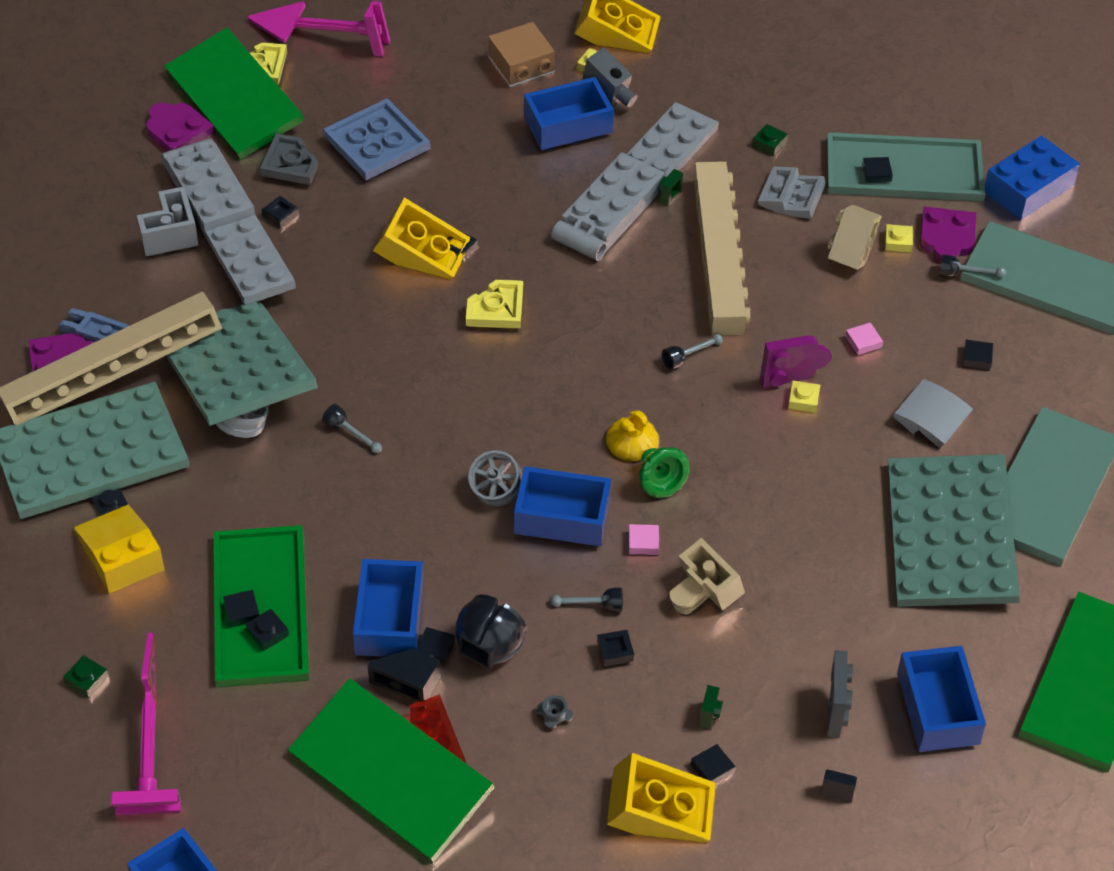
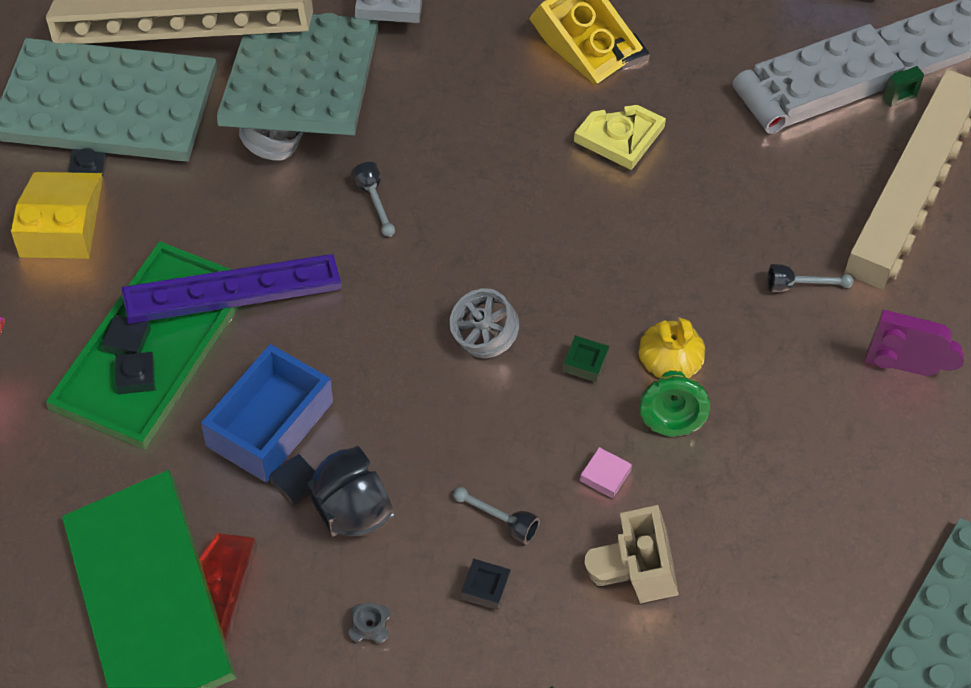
camera: 30 degrees right, 5 degrees up
black slope [368,649,441,705] -> none
blue piece [514,466,611,546] -> none
light yellow plate [788,381,820,413] -> none
none -> dark purple tile [121,254,341,324]
none -> dark green plate [563,335,609,382]

